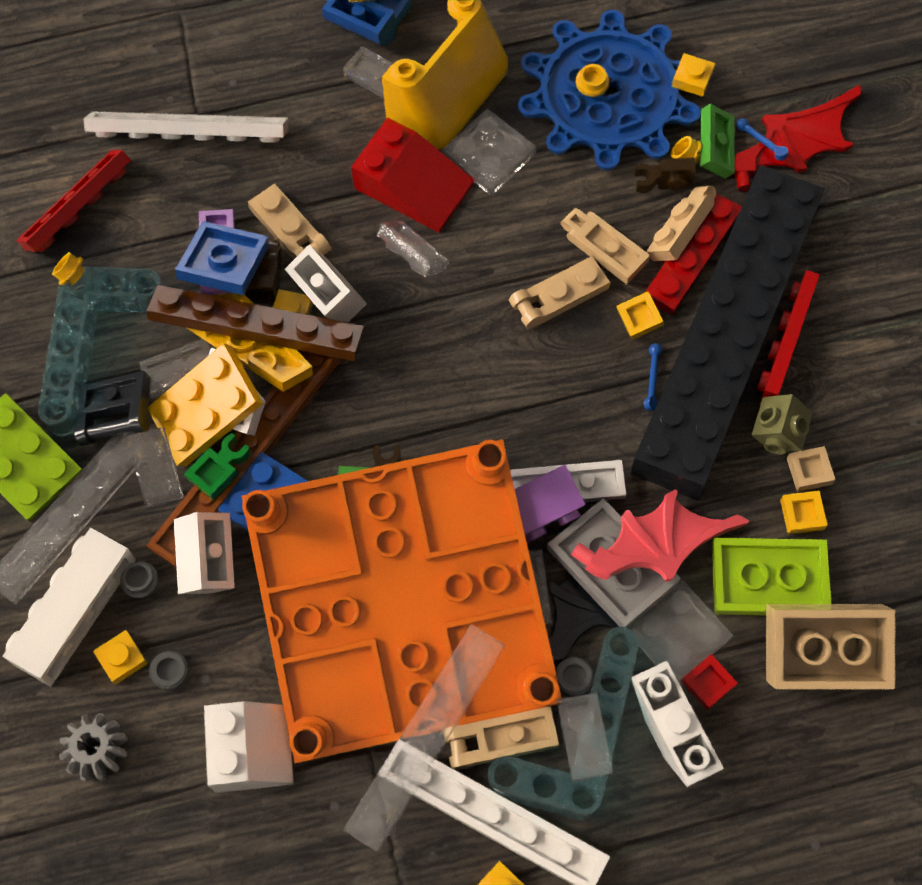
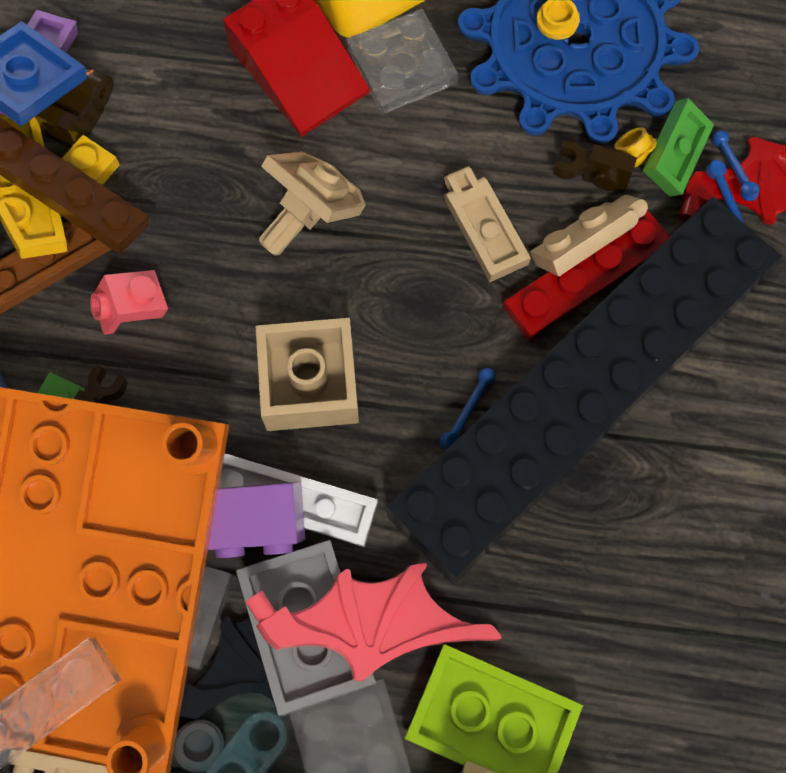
camera: 20 degrees right, 5 degrees up
tan plate [248,183,331,259] -> none
white brick [285,245,367,323] -> none
clear plate [376,220,449,276] -> none
tan plate [509,256,610,329] -> none
yellow plate [616,291,664,340] -> none
yellow plate [672,53,715,97] -> none
olive brick [752,394,813,455] -> none
red plate [756,270,820,405] -> none
yellow plate [780,491,827,535] -> none
tan plate [787,446,836,492] -> none
none -> coral bracket [90,270,168,335]
none -> tan brick [256,318,359,431]
none -> tan piece [259,151,366,256]
none -> blue hinge [706,160,745,224]

